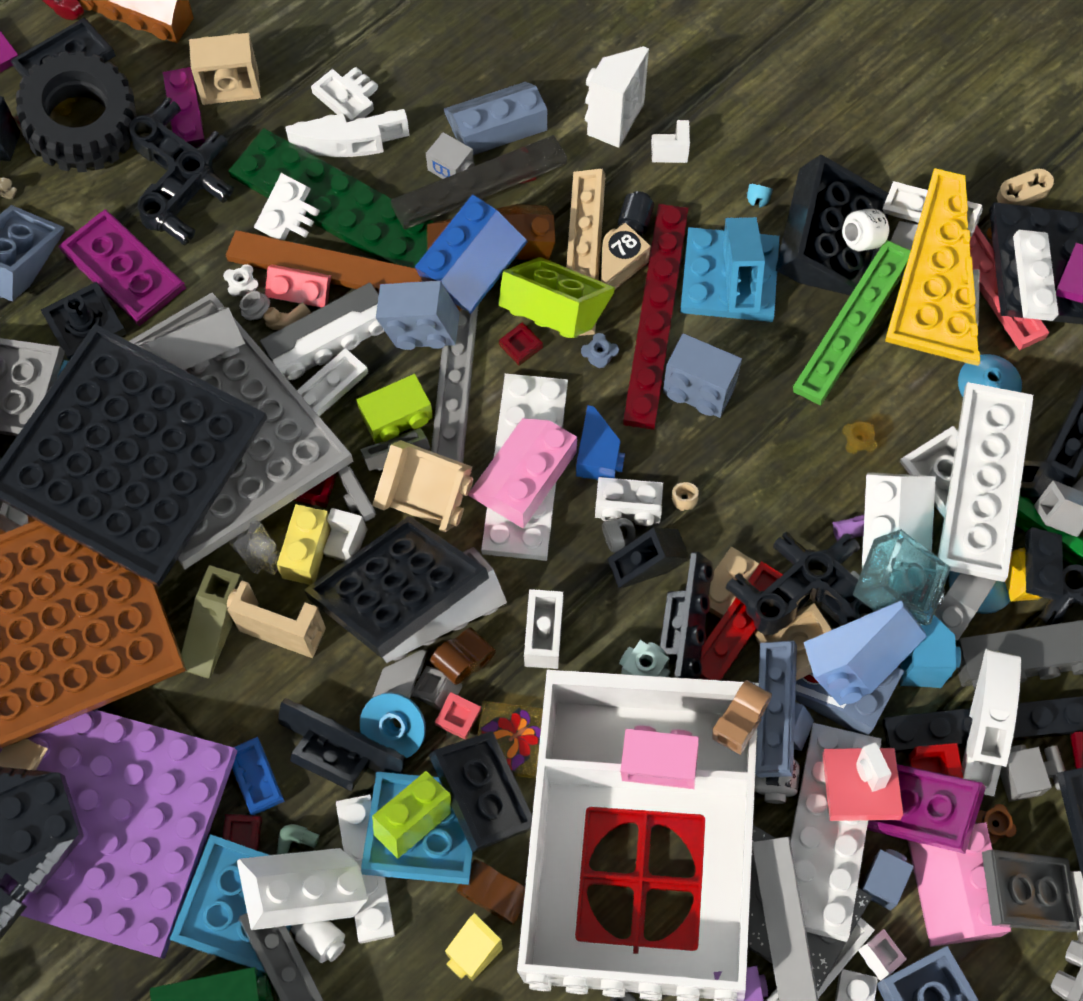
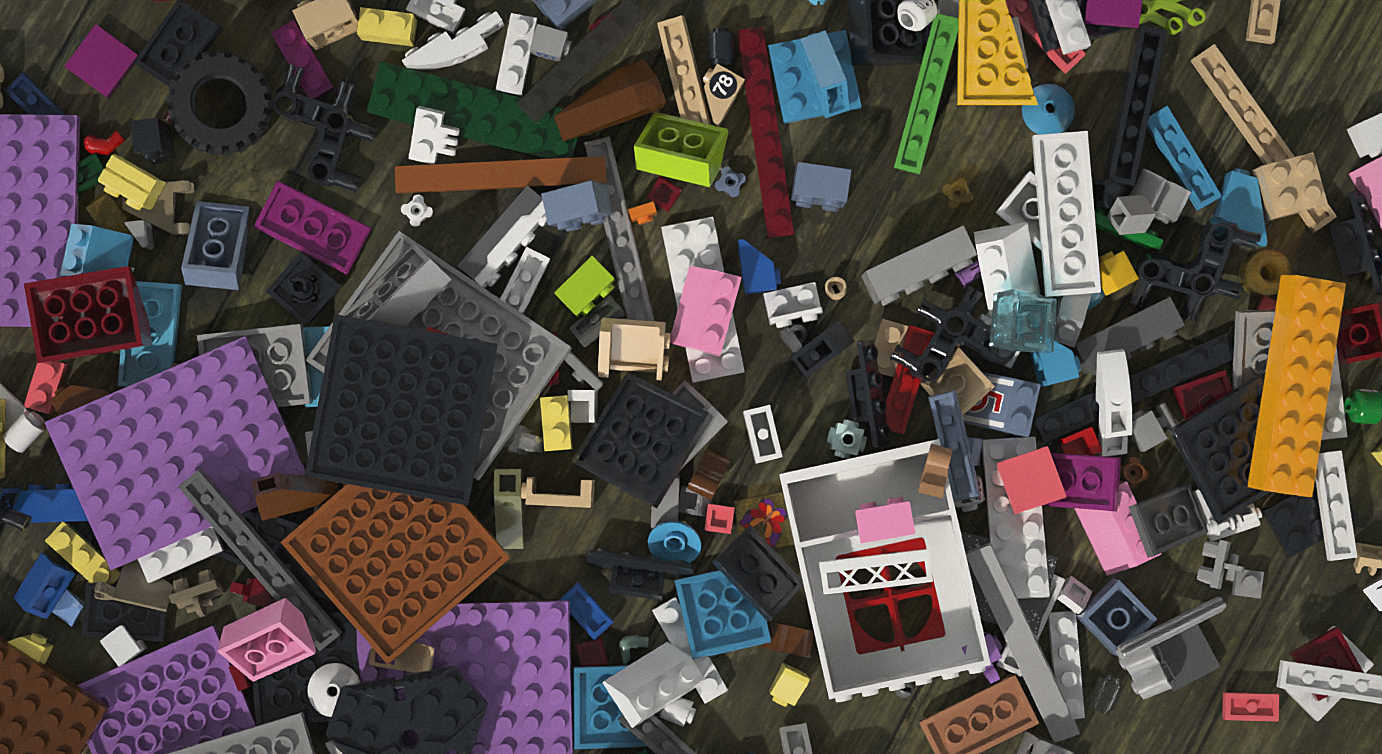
camera: 20 degrees left, 20 degrees up
light grey plate [239,291,270,320] -> none
tan arm [263,303,311,330] -> none
coral plate [265,264,331,308] -> none
lime piece [372,771,451,859] -> none
slope [415,194,527,314] -> none
medium blue slope [804,601,927,706] -> none
white plate [856,742,892,792] -> none
sand blue brick [860,849,914,911] -> none
black plate [1025,527,1064,600] -> none
none -> light yellow piece [357,7,417,47]
none -> white plate [496,13,538,97]
none -> orange plate [628,201,657,225]
none -> white fence [819,549,933,595]
none -> light grey brick [861,225,977,306]

